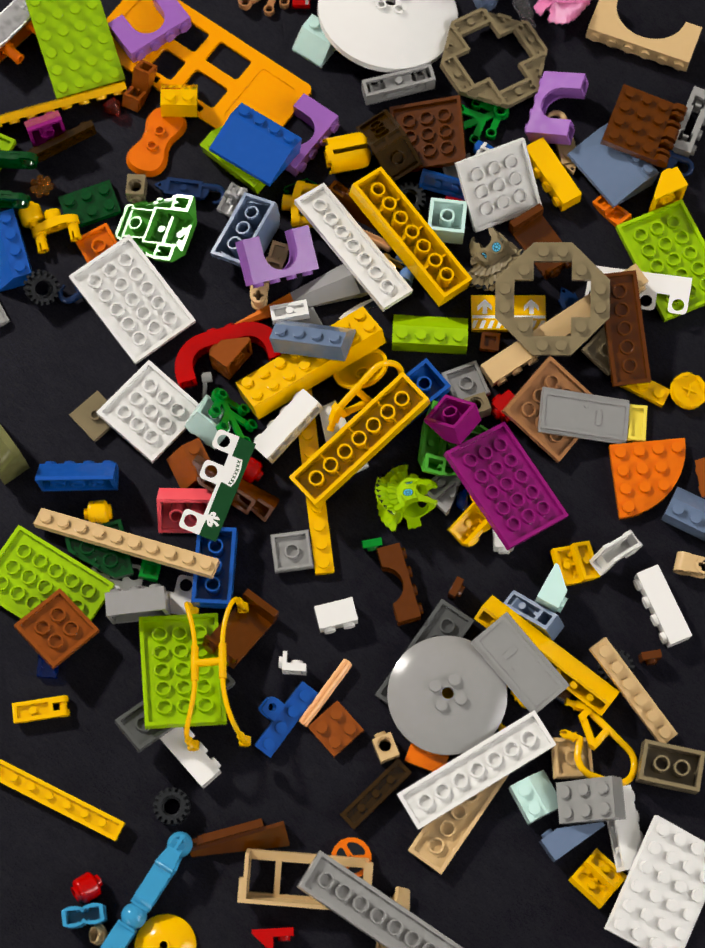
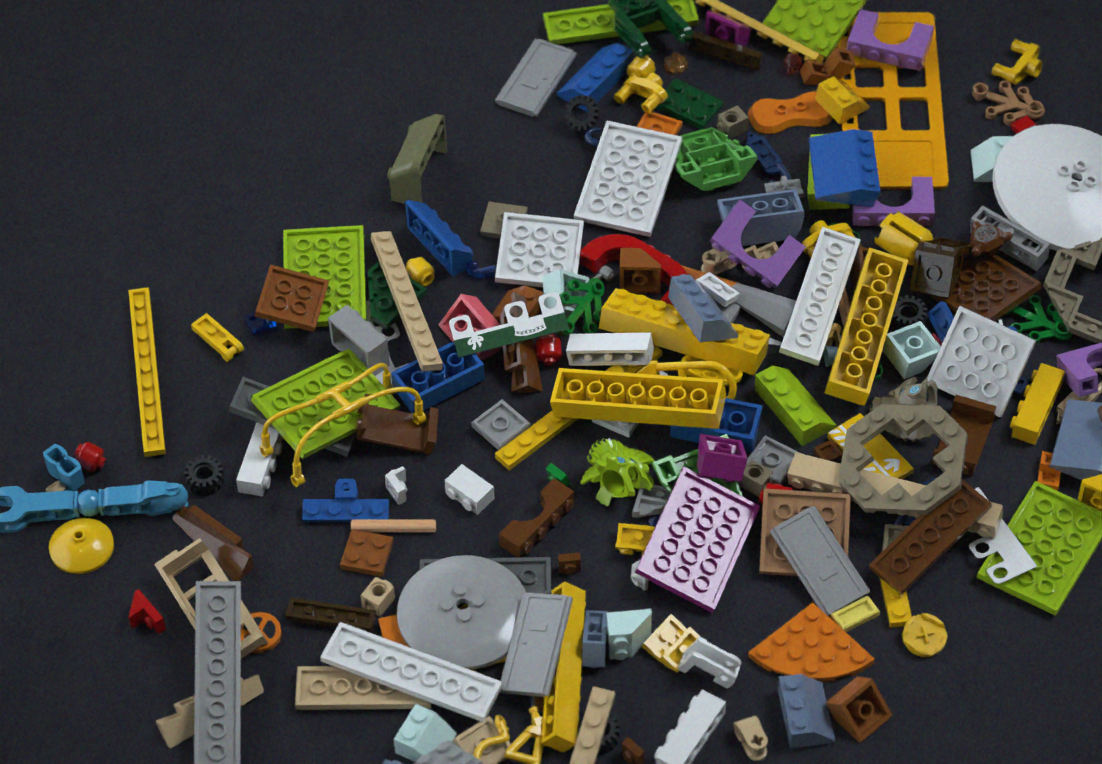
camera: 55 degrees right, 20 degrees down
green plate [138,559,162,583] -> none
none -> clear blue arm [467,260,496,278]
none -> reddish brown rock [970,221,1013,257]

